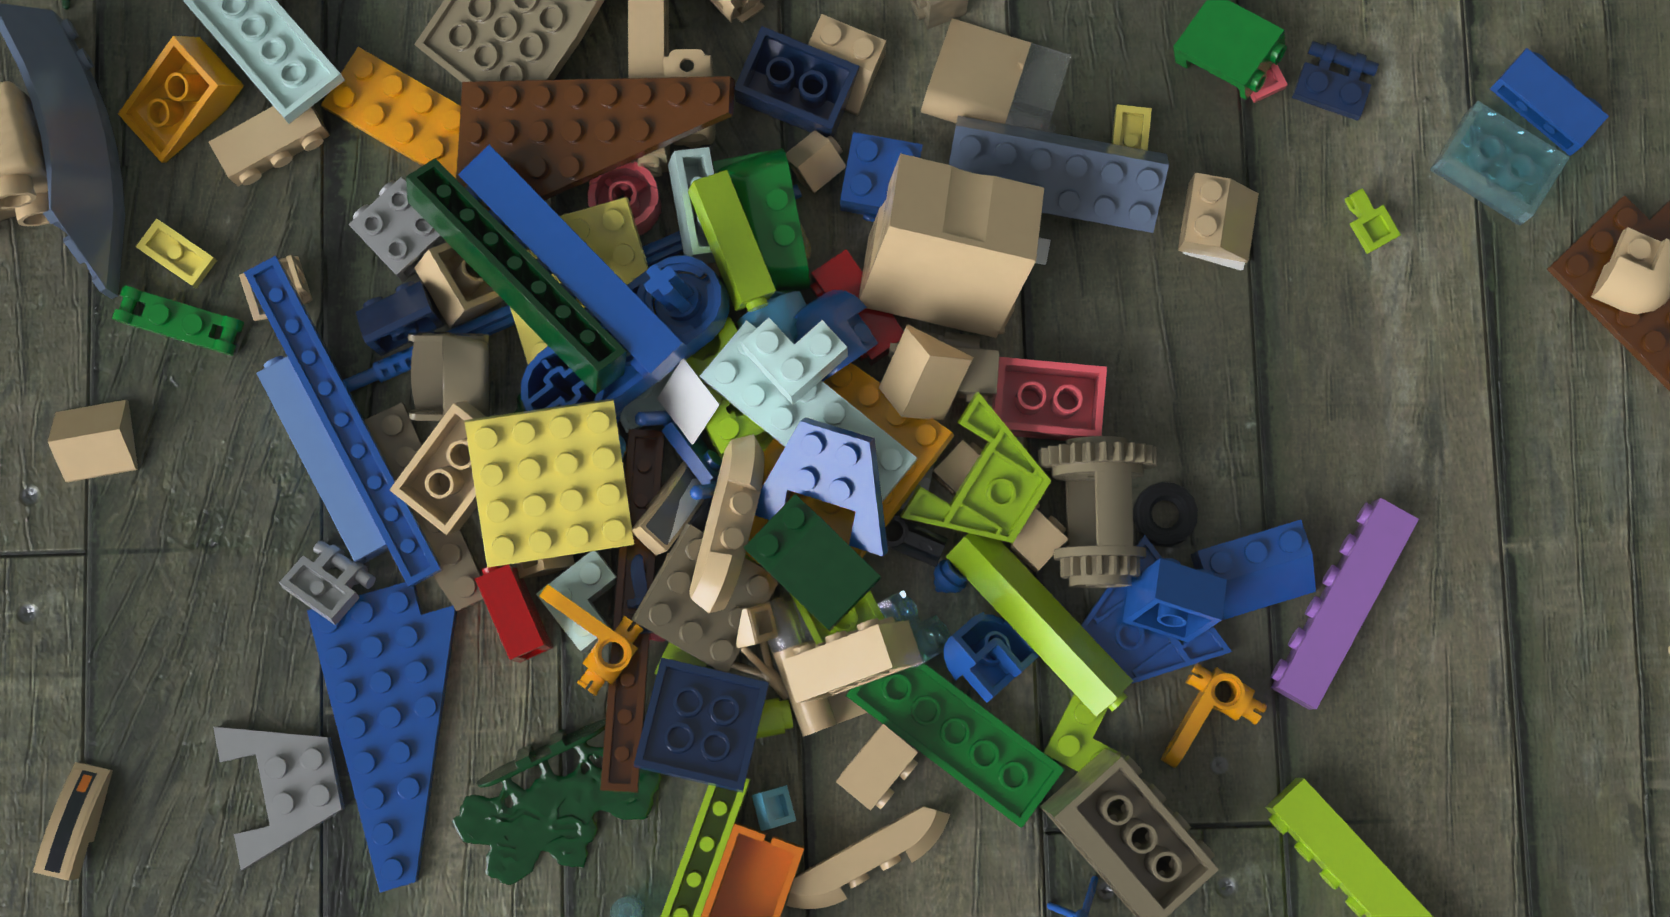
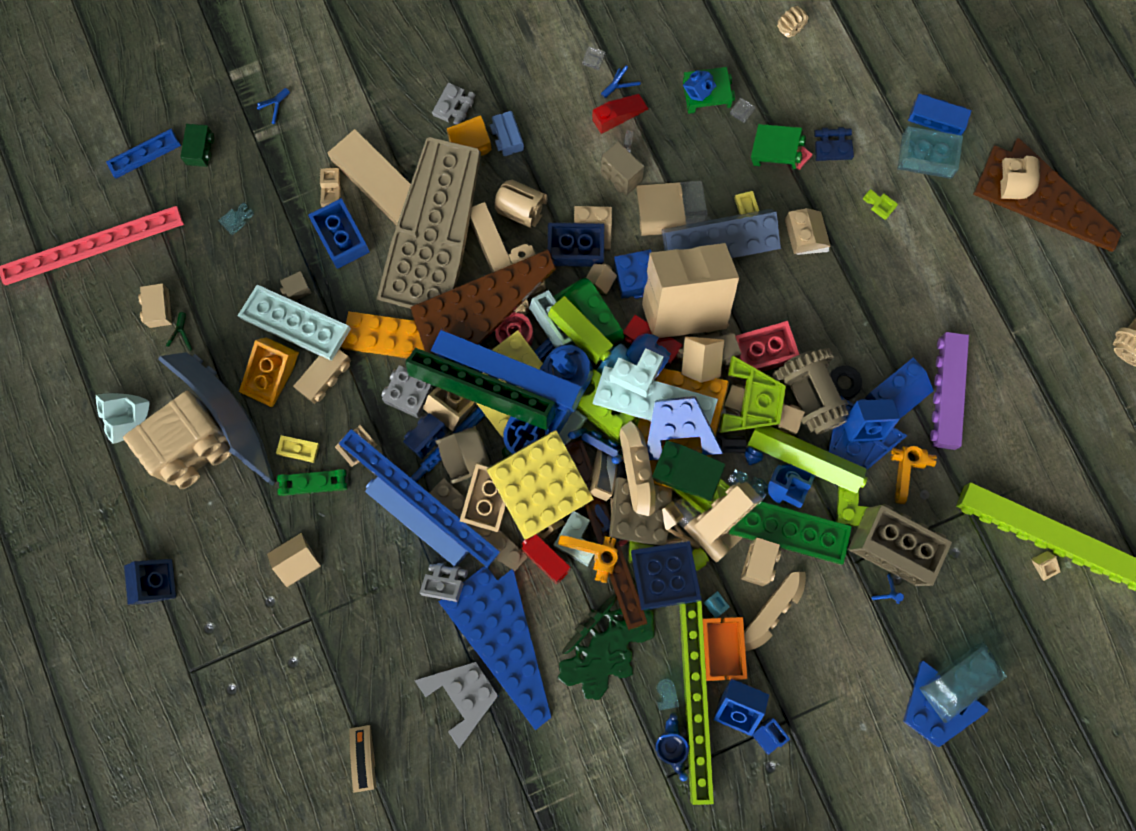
camera: 20 degrees left, 5 degrees down
white sticker [657,358,719,445] -> none

